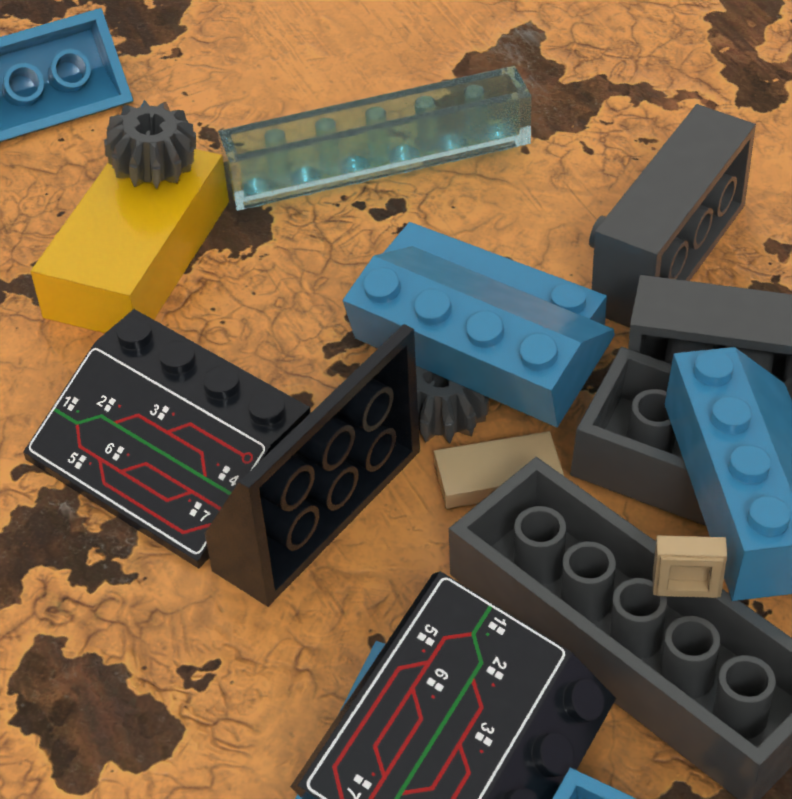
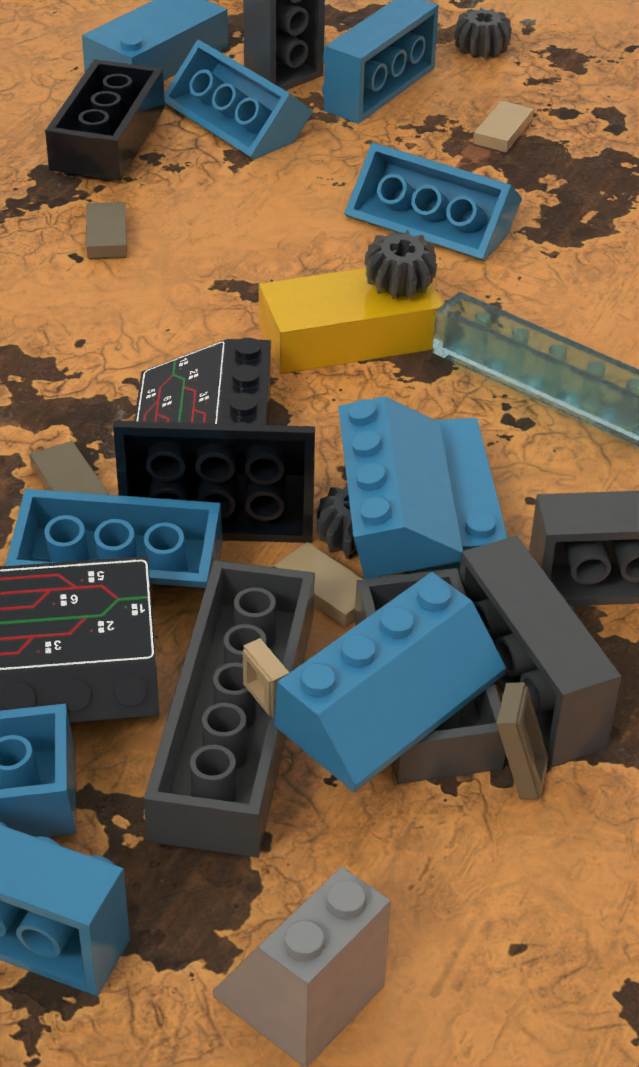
camera: 50 degrees right, 5 degrees down
none -> dark azure slope [5,489,223,588]
none -> dark tan tile [30,441,109,495]

